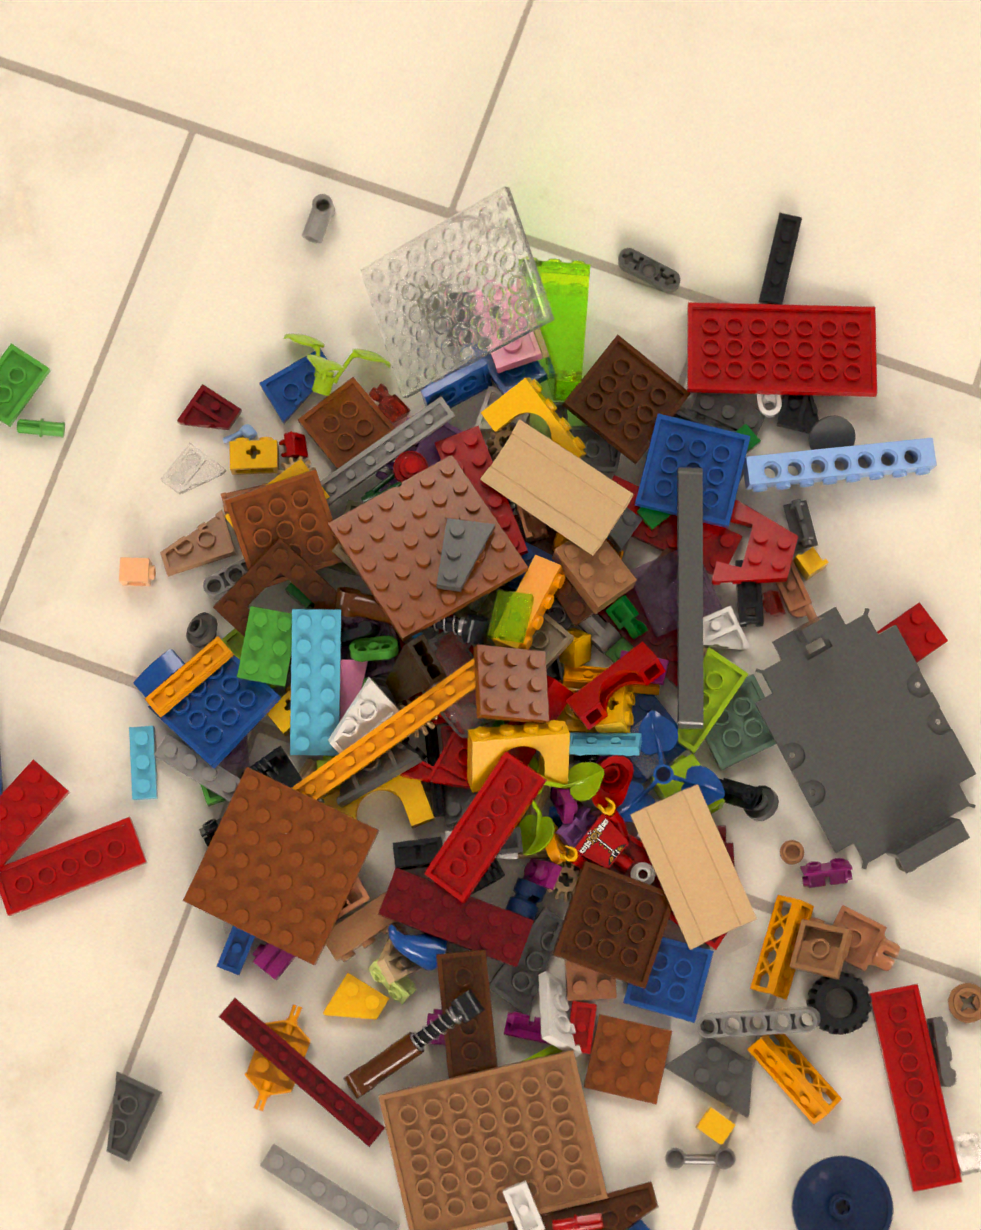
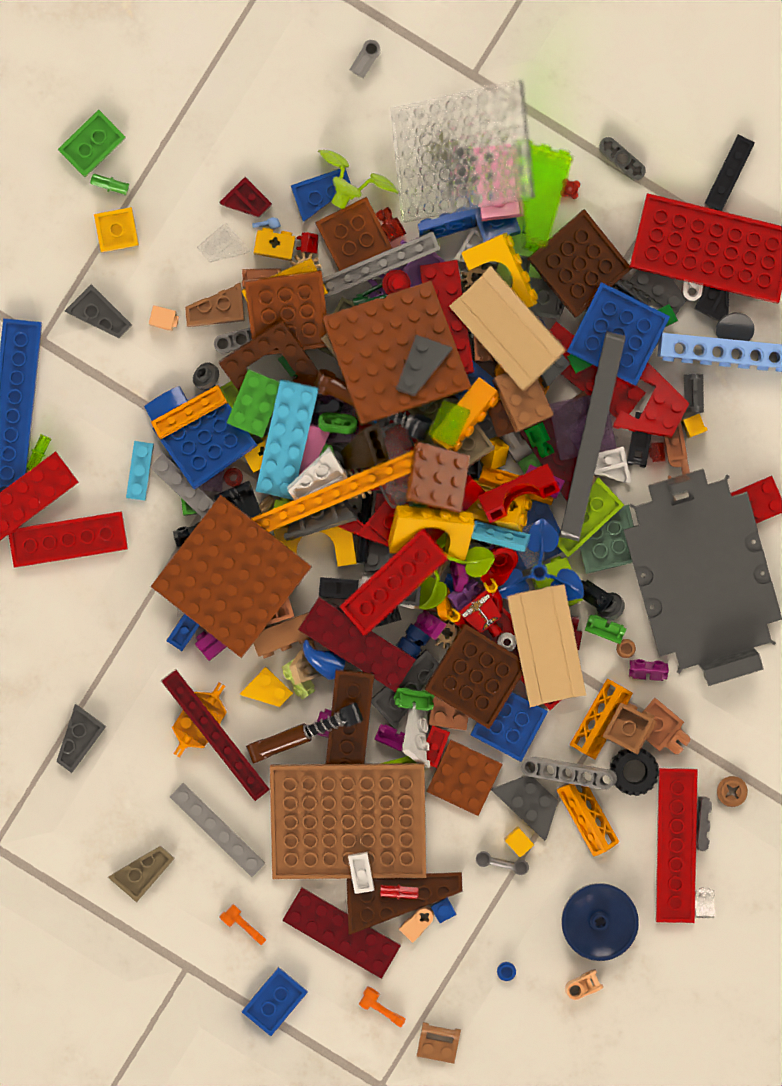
camera: 10 degrees right, 10 degrees up
none -> clear neon green axle [26,434,52,471]
none -> dark grey wing [64,284,132,338]
none -> yellow plate [94,207,139,253]
none -> clear red plate [224,468,243,487]
none -> bright green hinge [393,688,434,711]
none -> clear red plate [560,178,580,199]
none -> bright green hinge [585,614,627,644]

